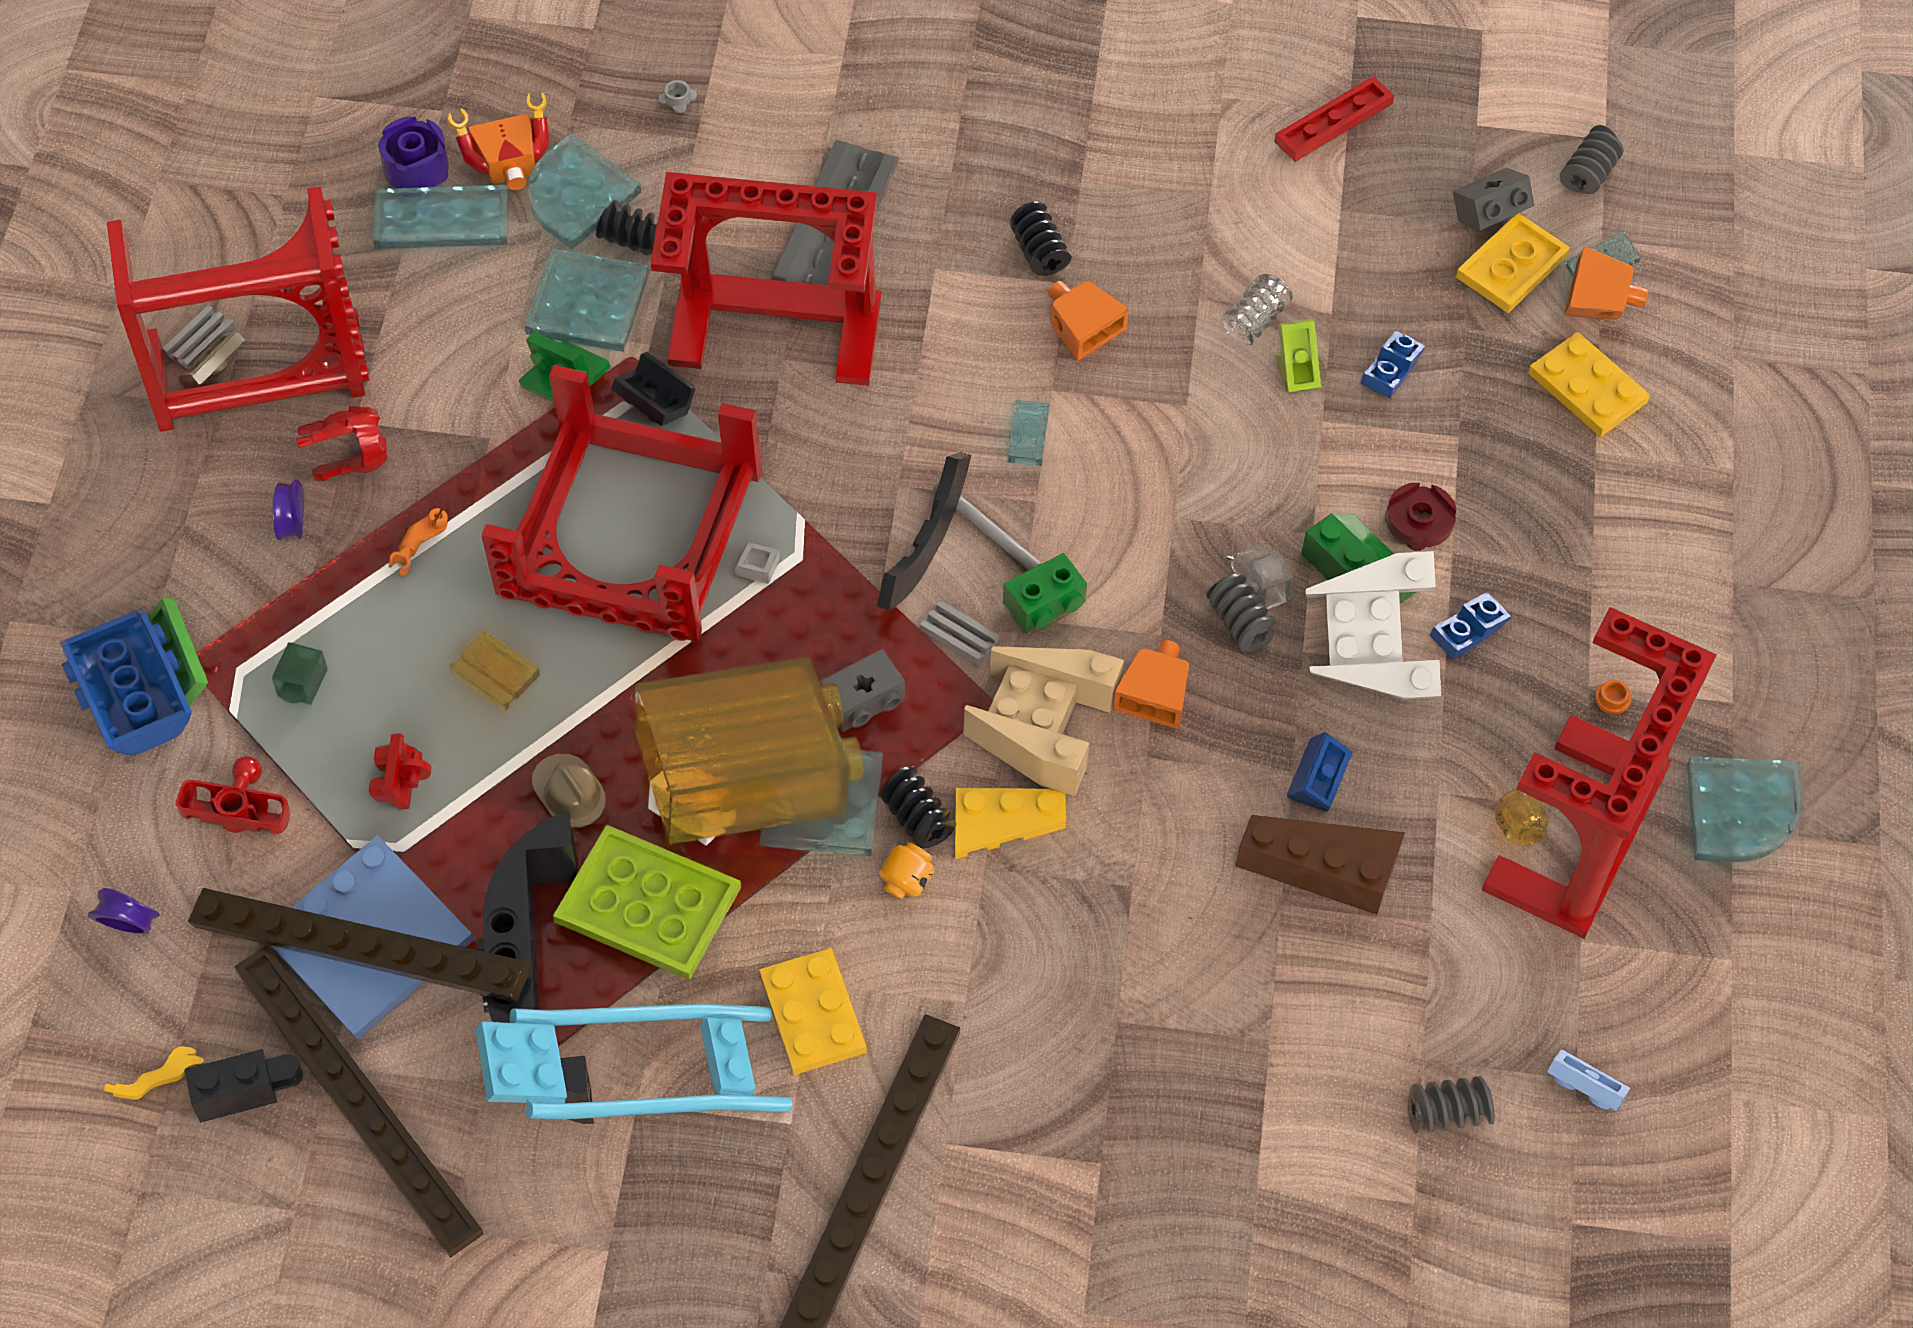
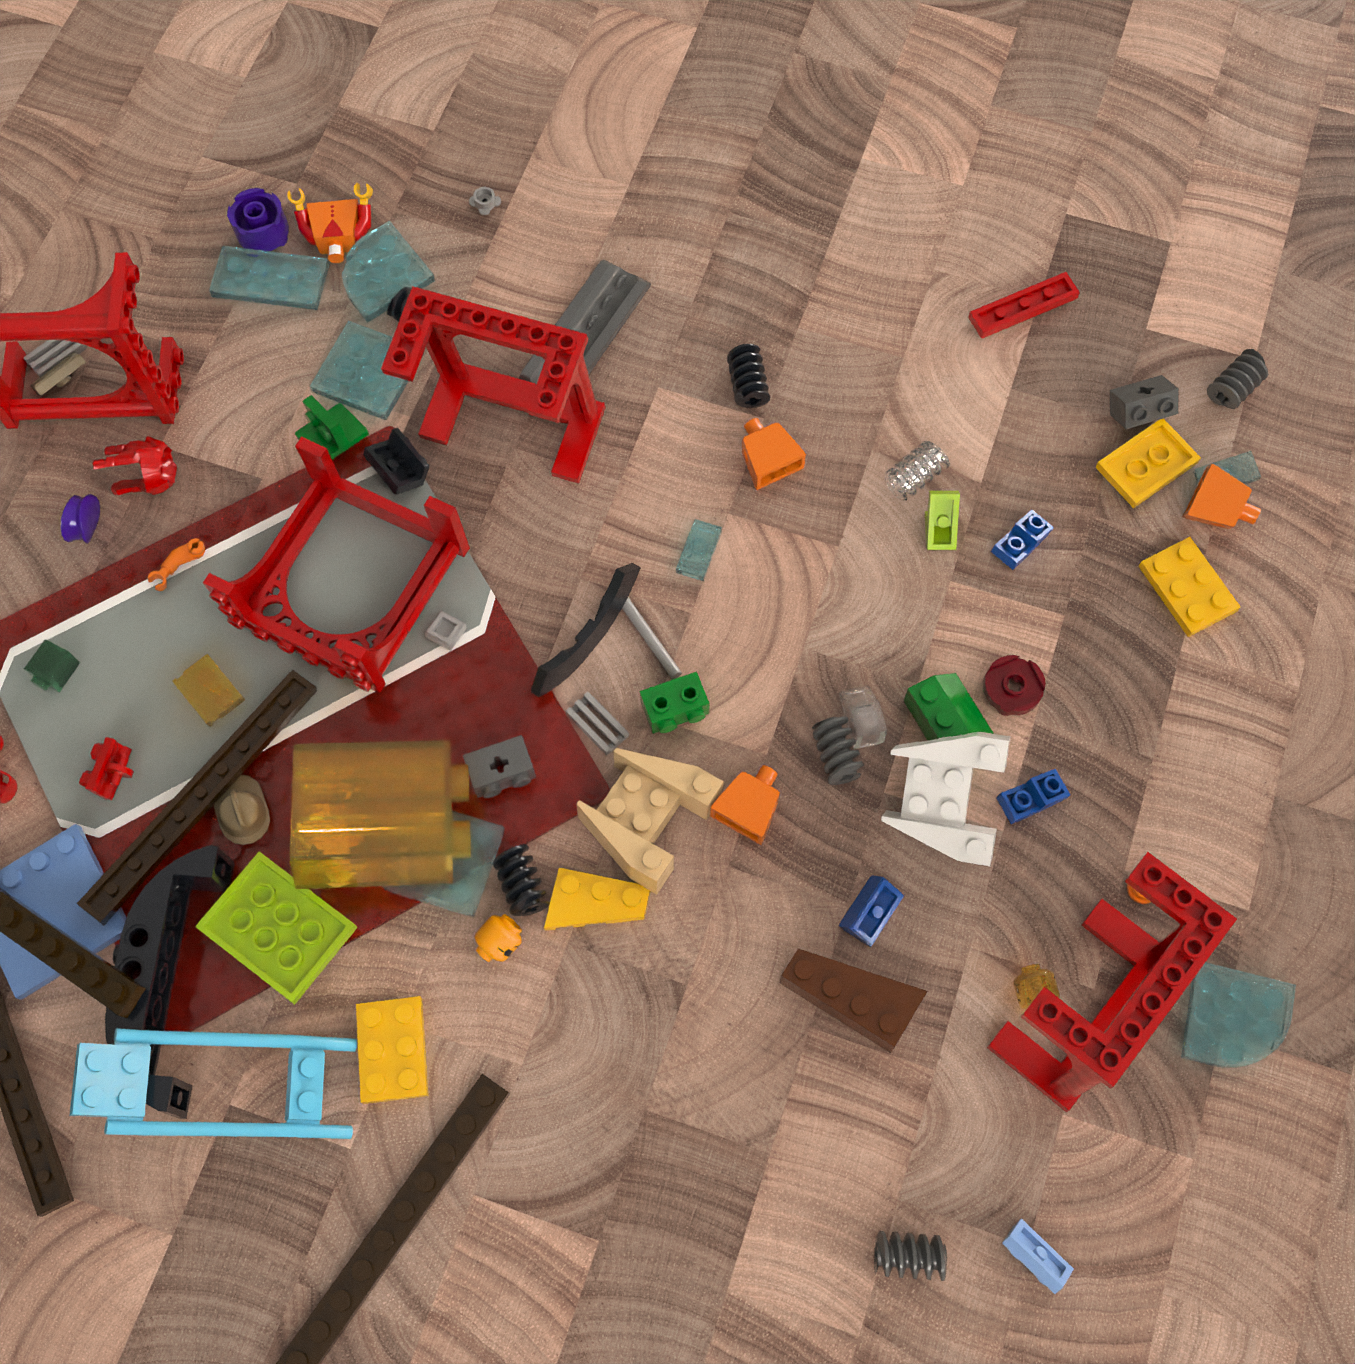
camera: 15 degrees right, 10 degrees up
none -> dark brown plate [76,669,317,926]

